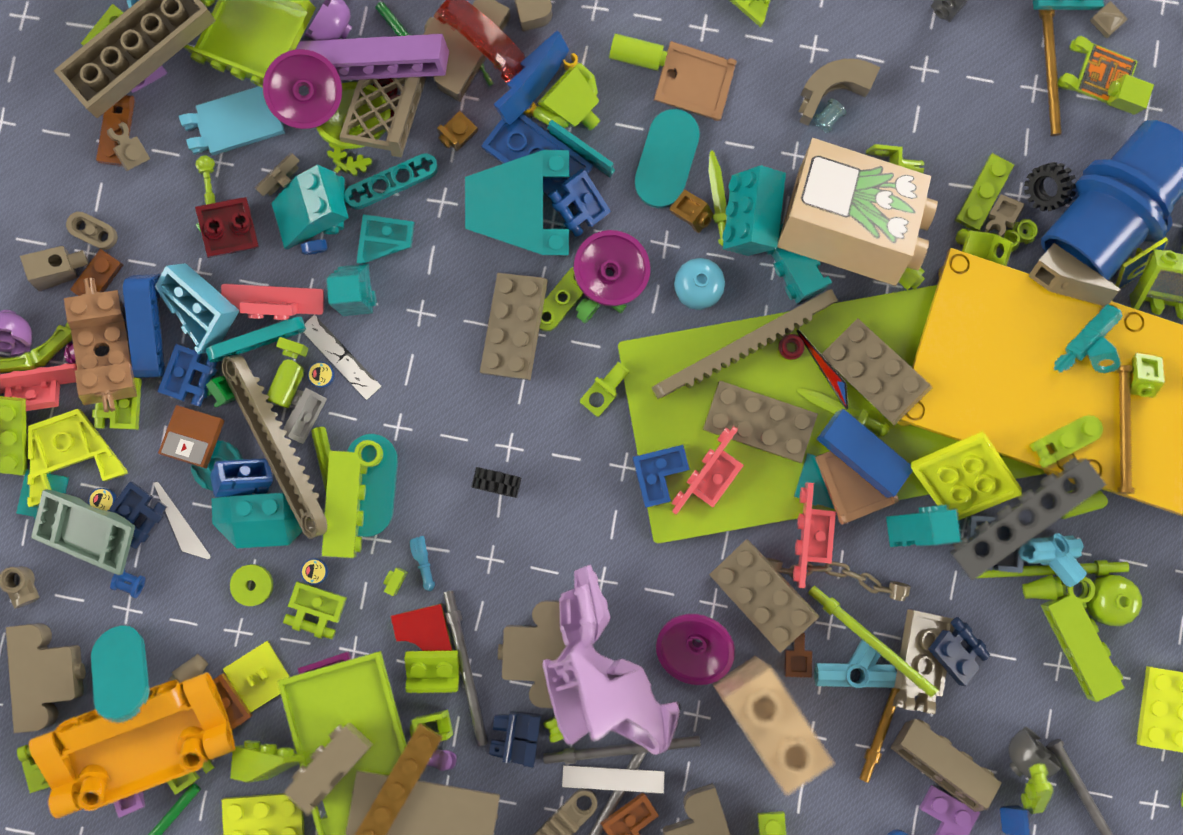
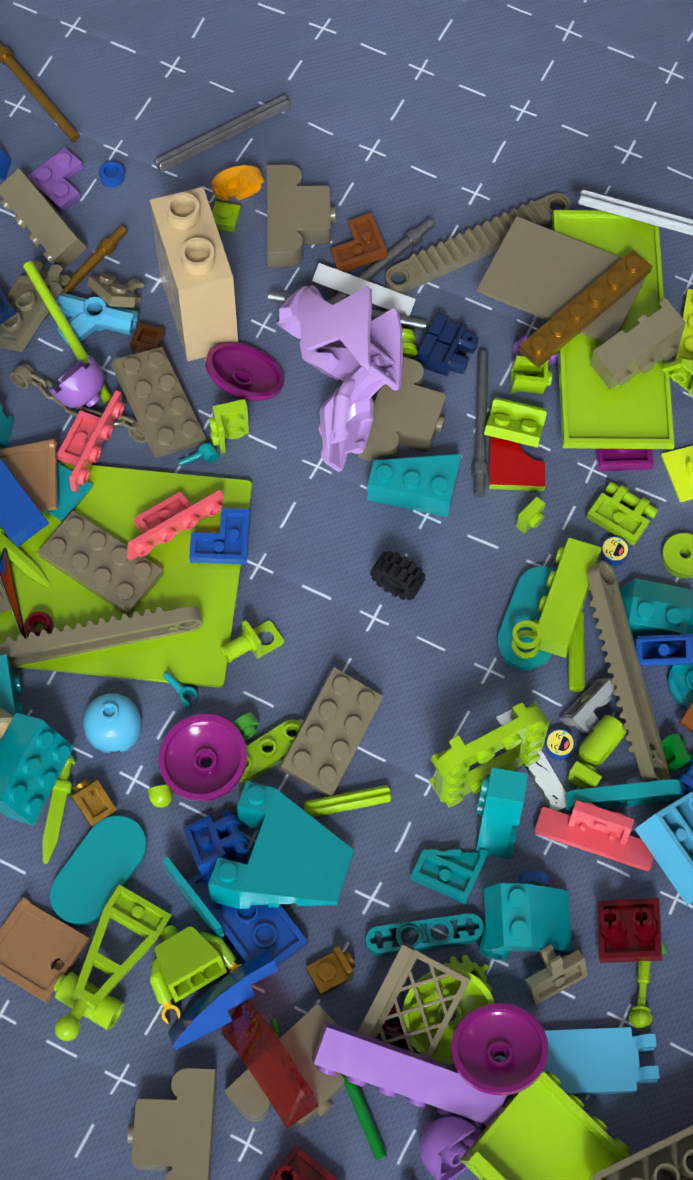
camera: 165 degrees left, 20 degrees down
dark azure piece [410,536,435,591] -> none
none -> medium lavender cylinder [49,355,105,408]
none -> lime plate [54,884,172,1041]
none -> dark tan plate [87,274,144,308]
none -> lime hinge [148,785,173,808]
none -> teal hand [163,671,198,708]
none -> teal hand [178,443,219,466]
none -> lime bracket [209,399,249,454]
none -> lime axle [303,785,391,817]
none -> teal wedge [367,454,462,517]
none -> lime plate [429,701,549,808]

